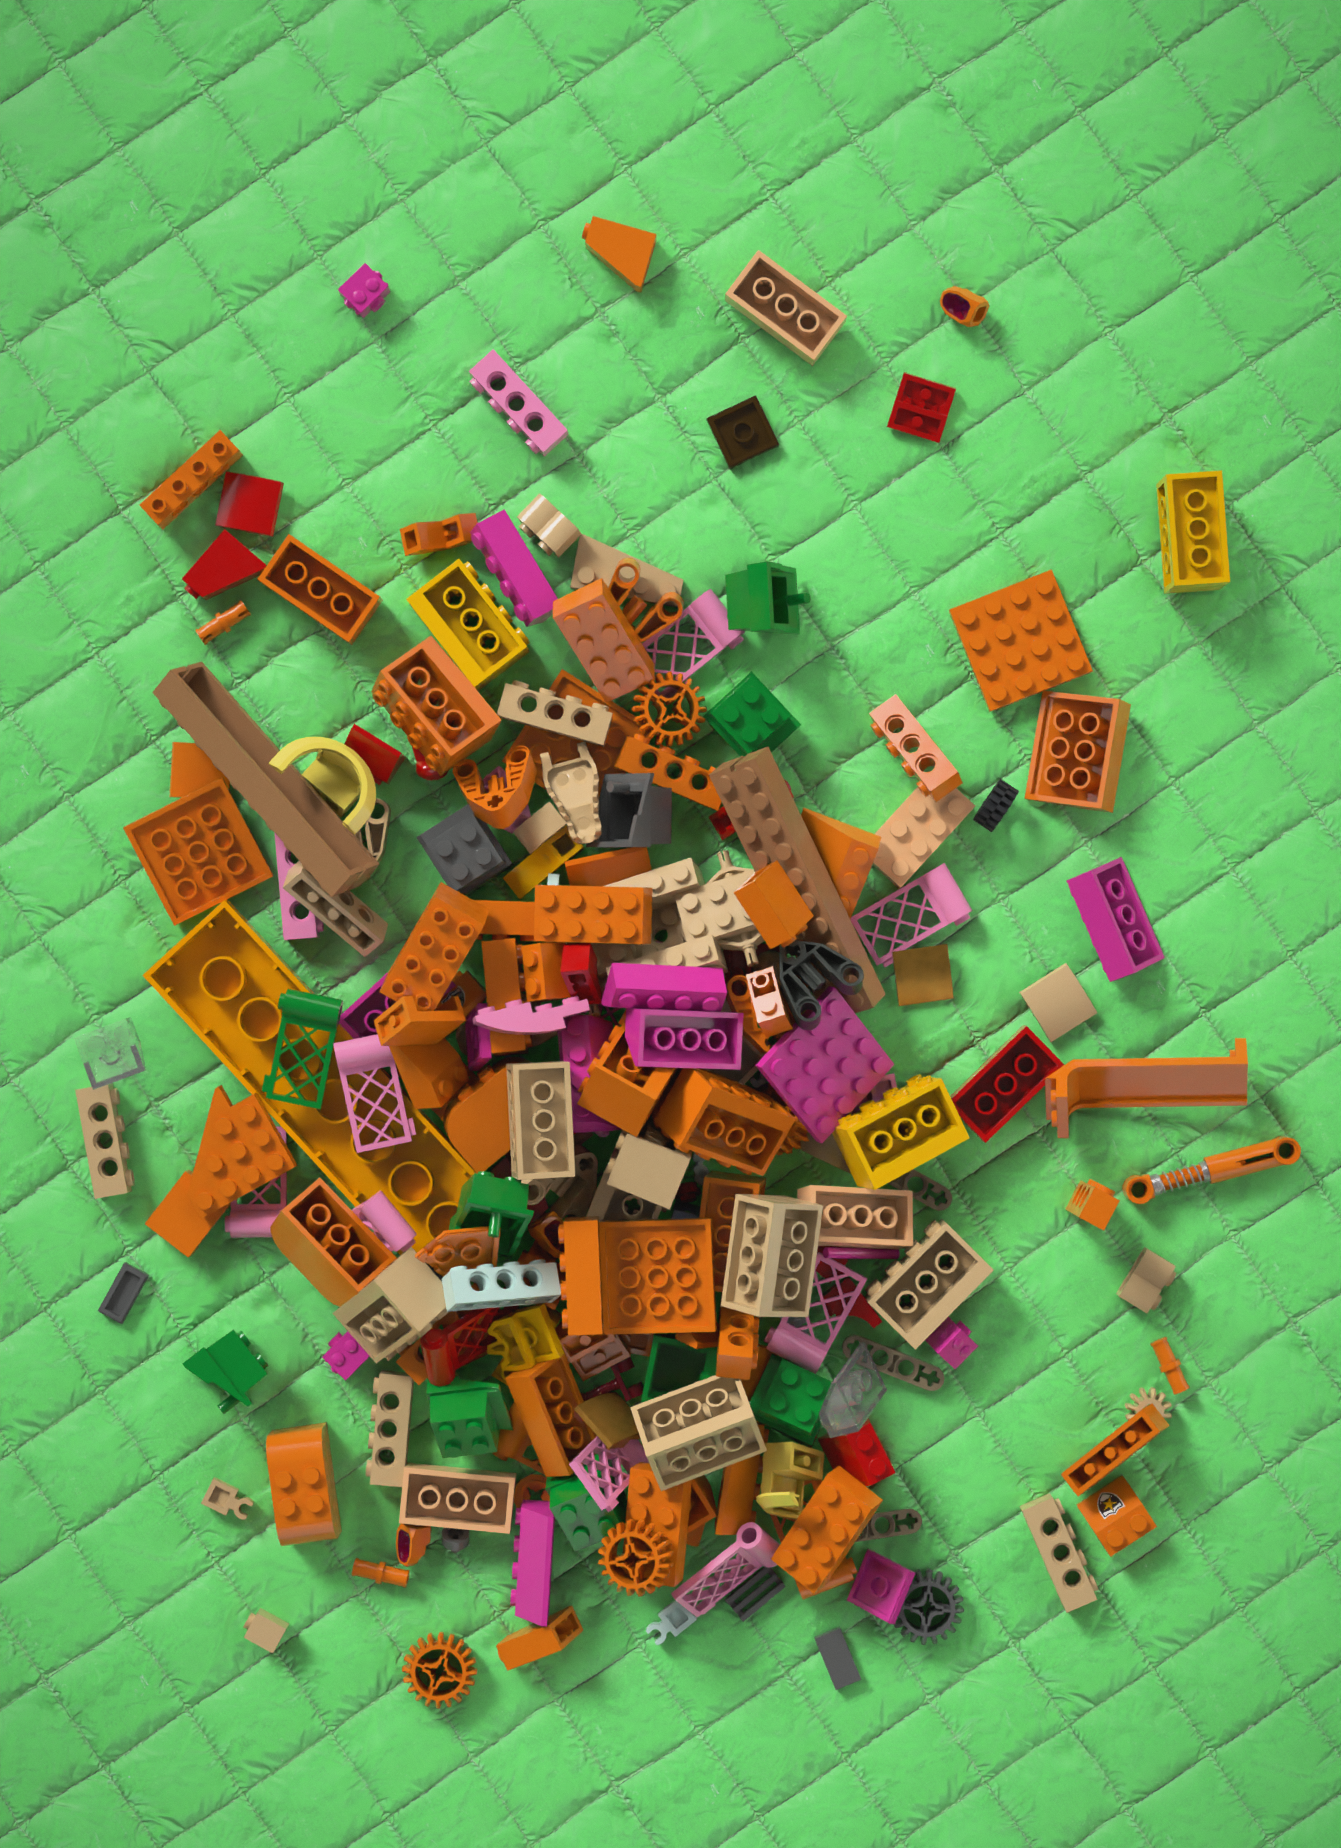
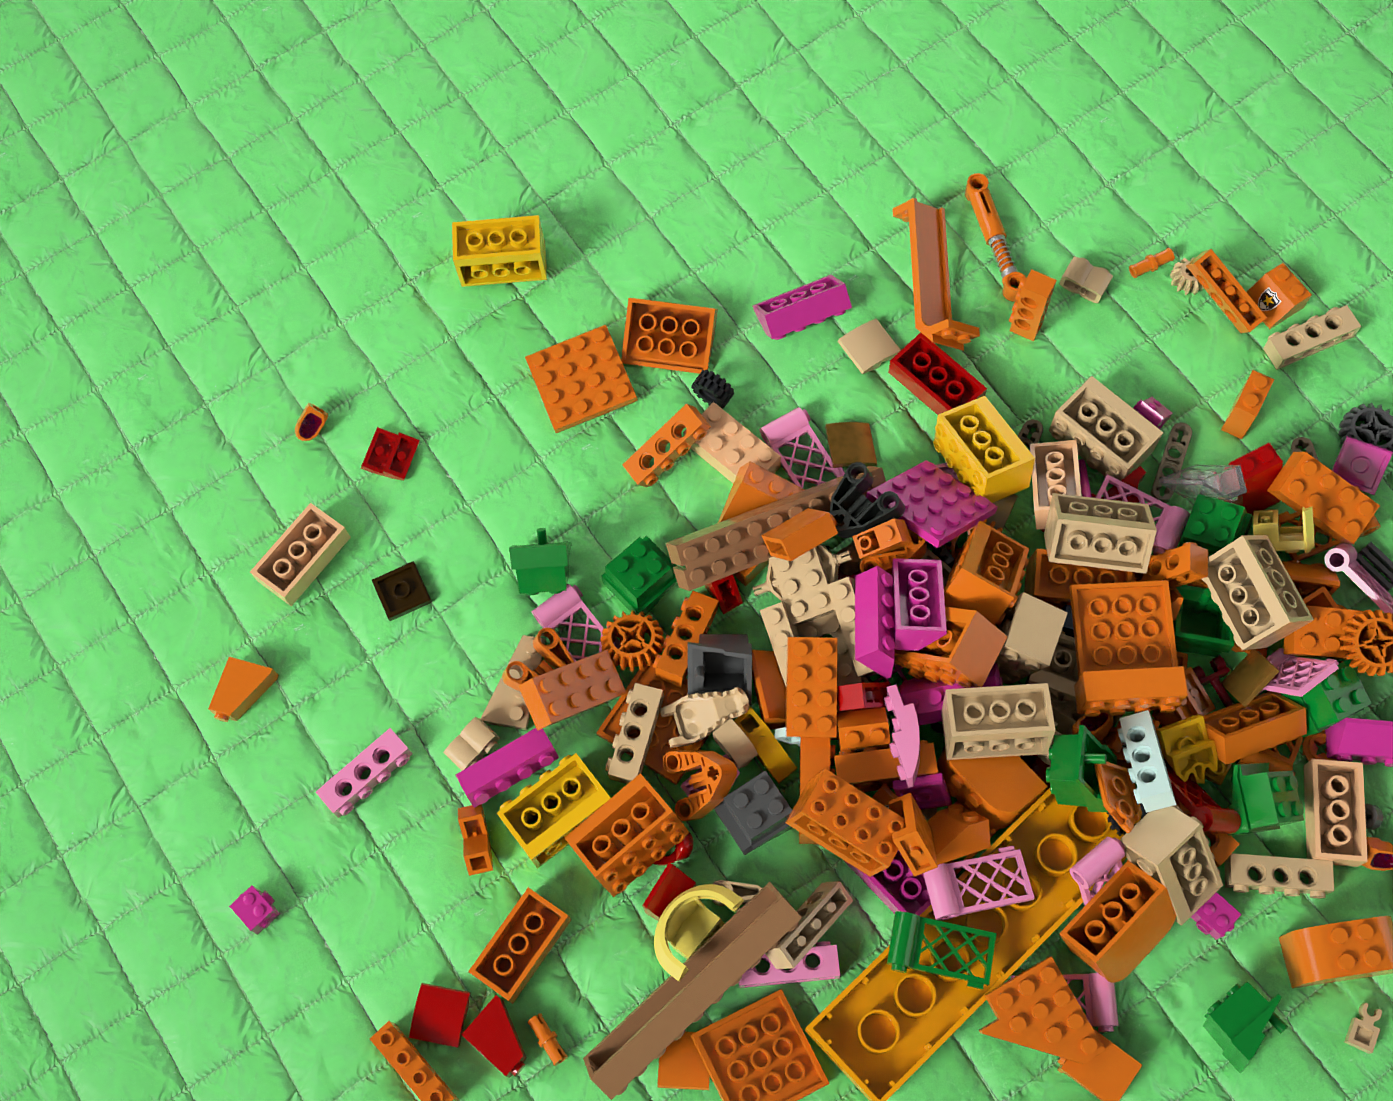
camera: 85 degrees left, 20 degrees down
none -> orange brick [1221,370,1275,439]

